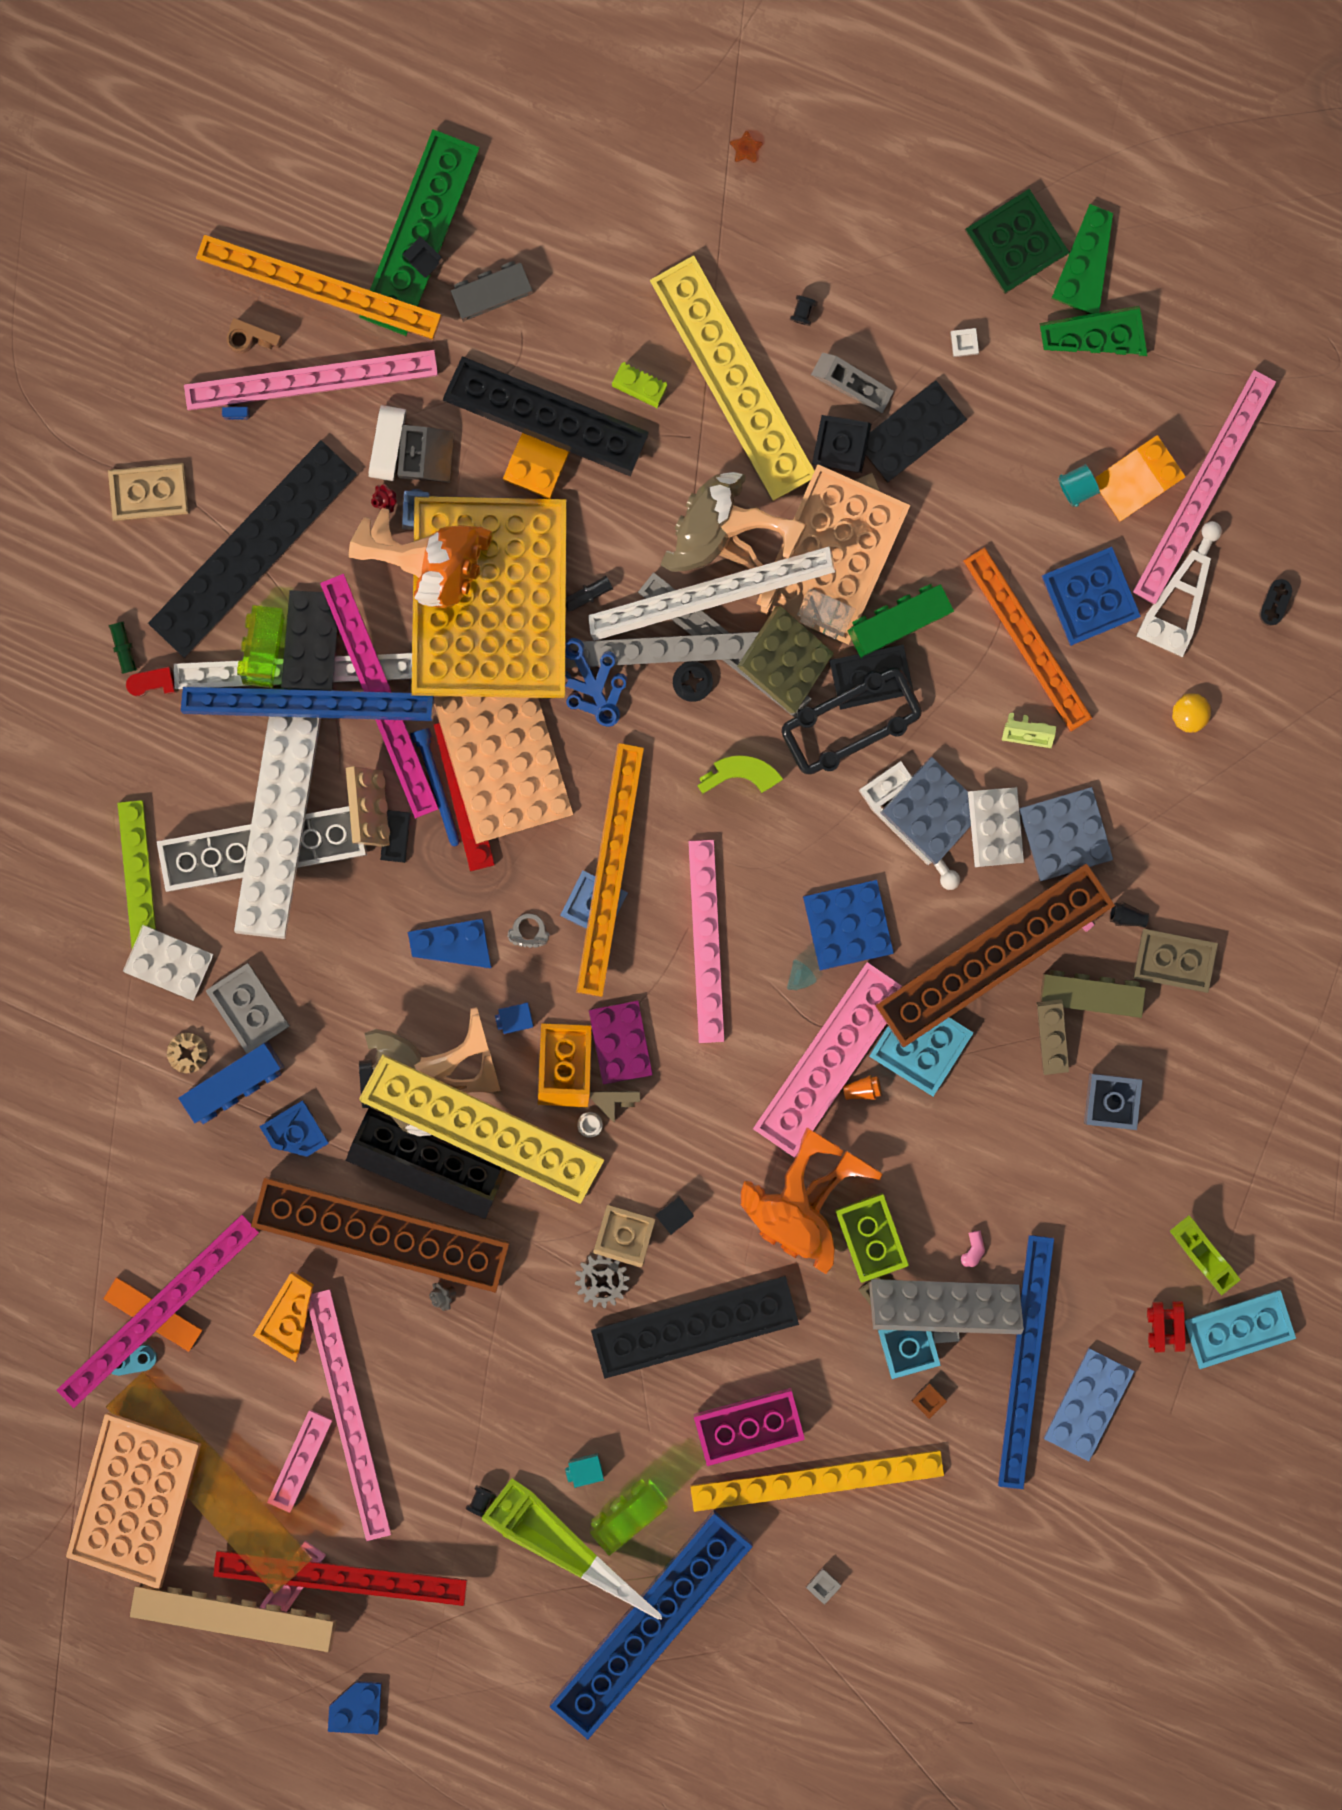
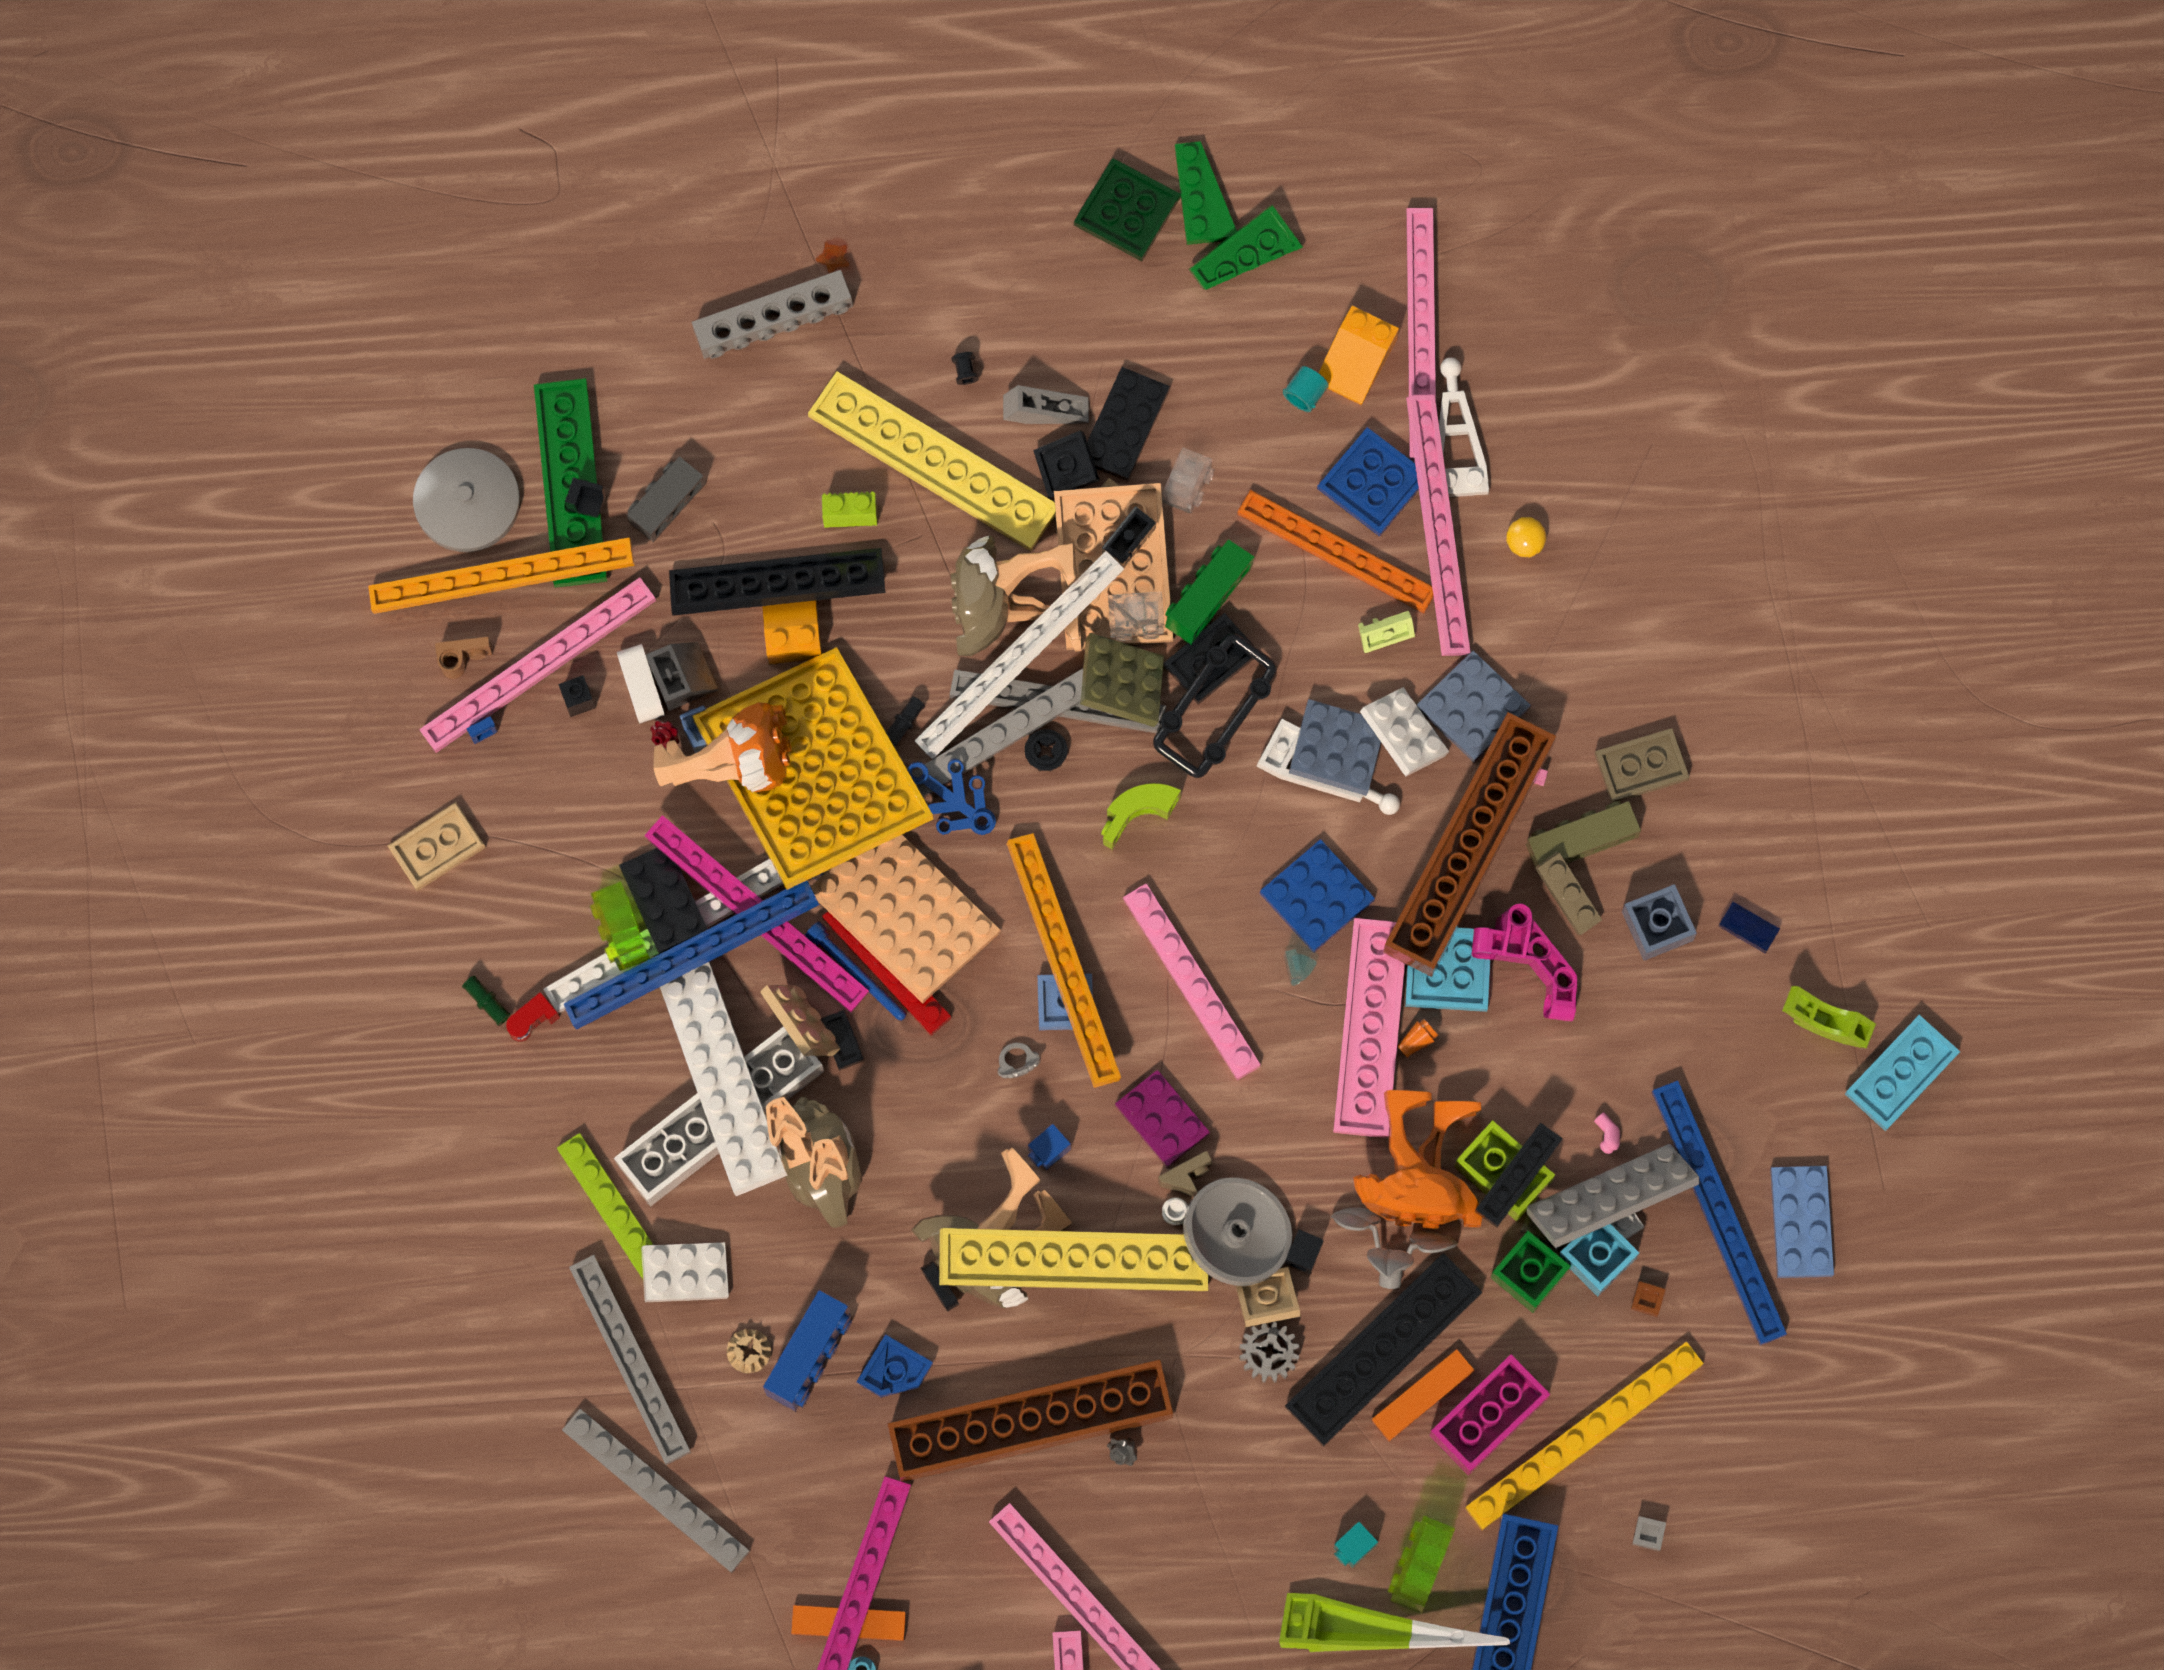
camera: 25 degrees left, 15 degrees down
black plate [147,440,358,658] -> none
light grey plate [206,963,290,1054] -> none
light orange wing [253,1271,314,1362] -> none
black slope [346,1108,506,1219] -> none
blue wing [408,919,491,968] -> none
black bush [466,1485,496,1517] -> none
light orange slope [537,1023,591,1107] -> none
white plate [950,328,979,357] -> none
black cone [1110,901,1149,928] -> none
red brick [1147,1301,1185,1353] -> none
black beam [1259,579,1292,626] -> none
none -> light grey dish [413,448,520,552]
none -> black brick [558,675,596,717]
none -> light grey plate [562,1409,750,1573]
none -> light grey plate [569,1255,691,1465]
none -> light grey brick [692,270,853,359]
none -> animal [766,1097,862,1228]
none -> black brick [1102,507,1156,568]
none -> clear brick [1162,447,1215,514]
none -> light grey dish [1183,1177,1292,1286]
none -> light grey plant [1331,1207,1458,1289]
none -> orange tile [1371,1349,1475,1442]
none -> bright pink plate [1406,395,1470,656]
none -> dark pink connector [1471,904,1577,1022]
none -> black plate [1475,1122,1563,1228]
none -> green brick [1490,1231,1571,1313]
none -> clear blue plate [1718,902,1780,954]

